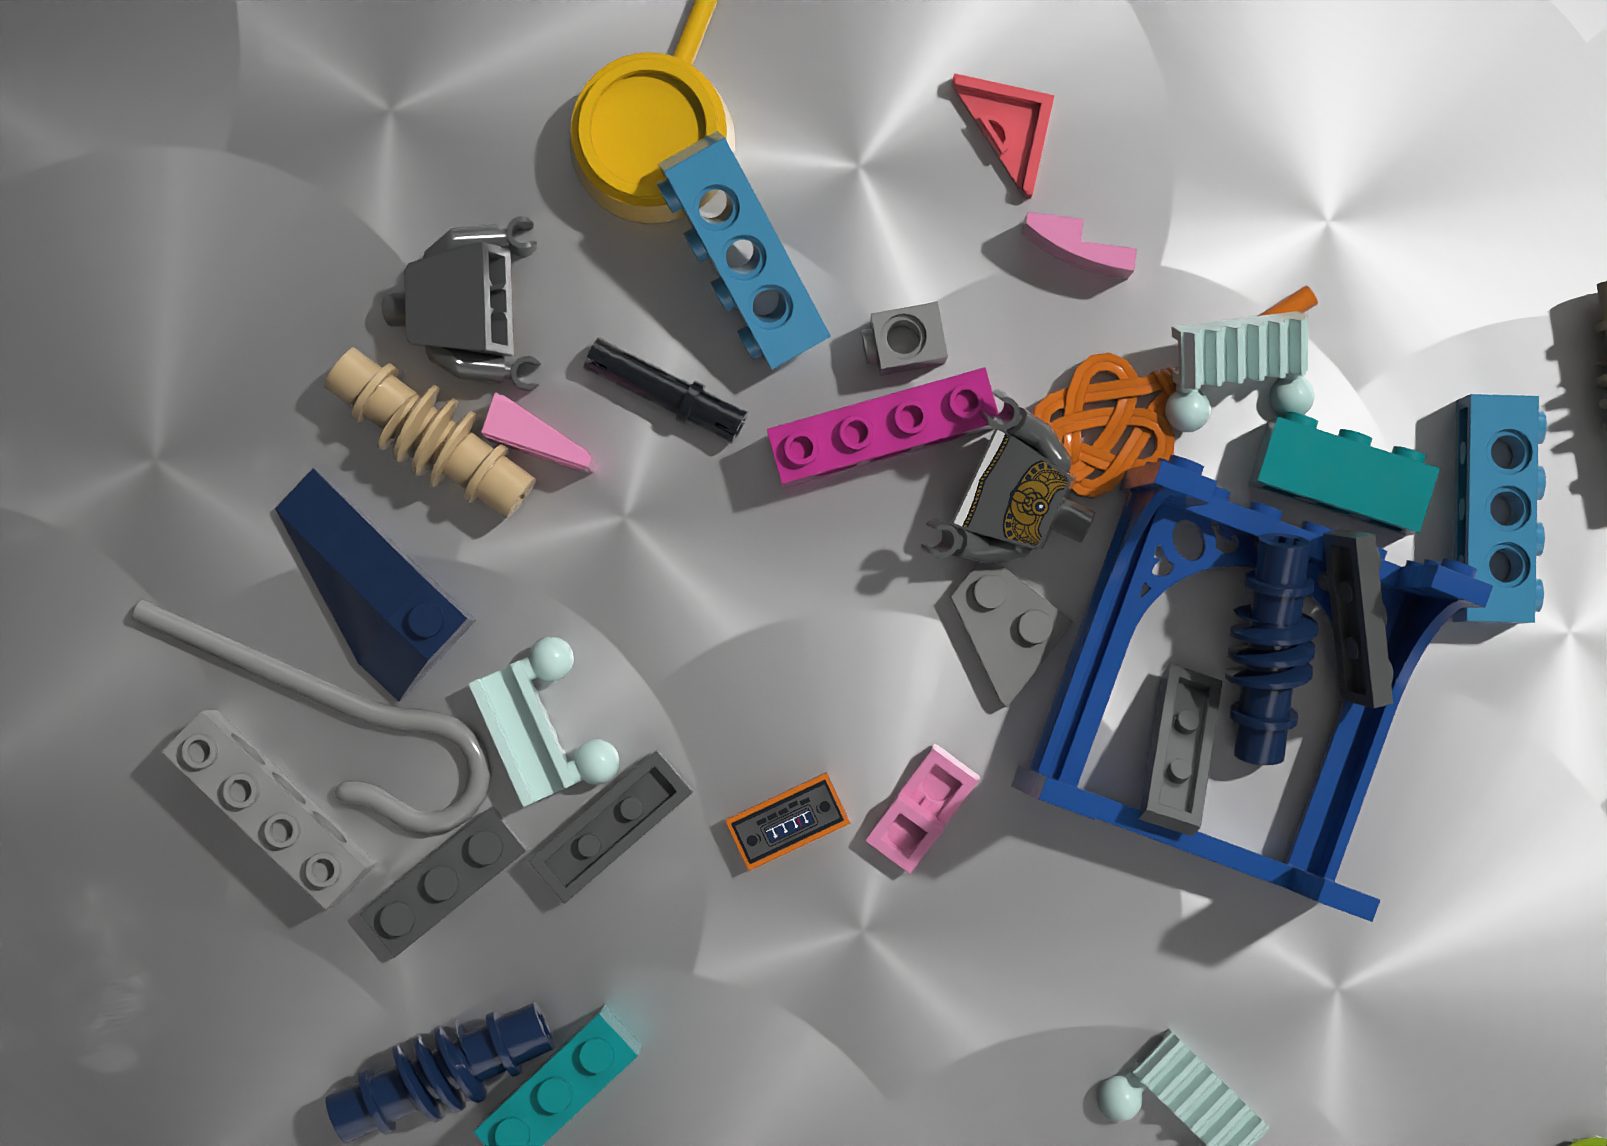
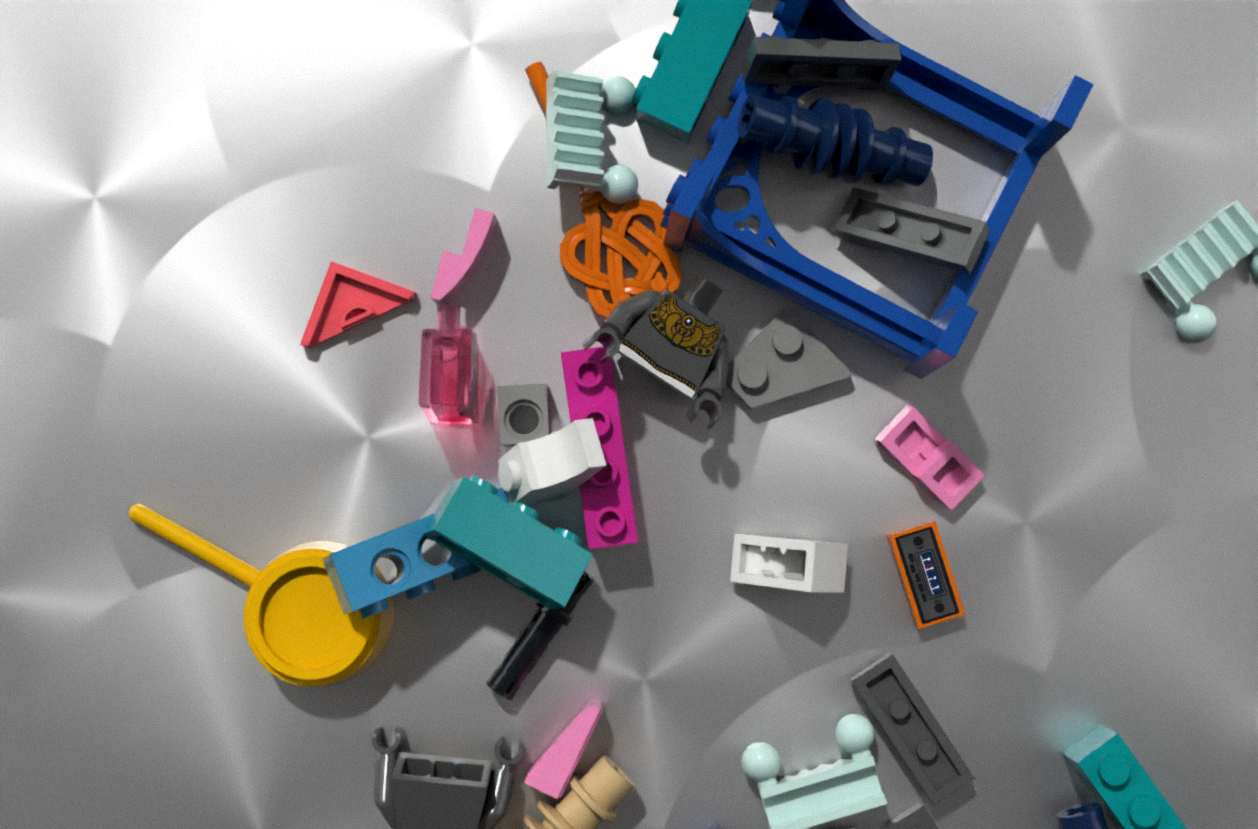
camera: 85 degrees left, 0 degrees up
none -> clear pink torso [418,305,479,424]
none -> teal brick [423,476,593,610]
none -> white arch [498,418,607,505]
none -> white arch [730,533,848,593]

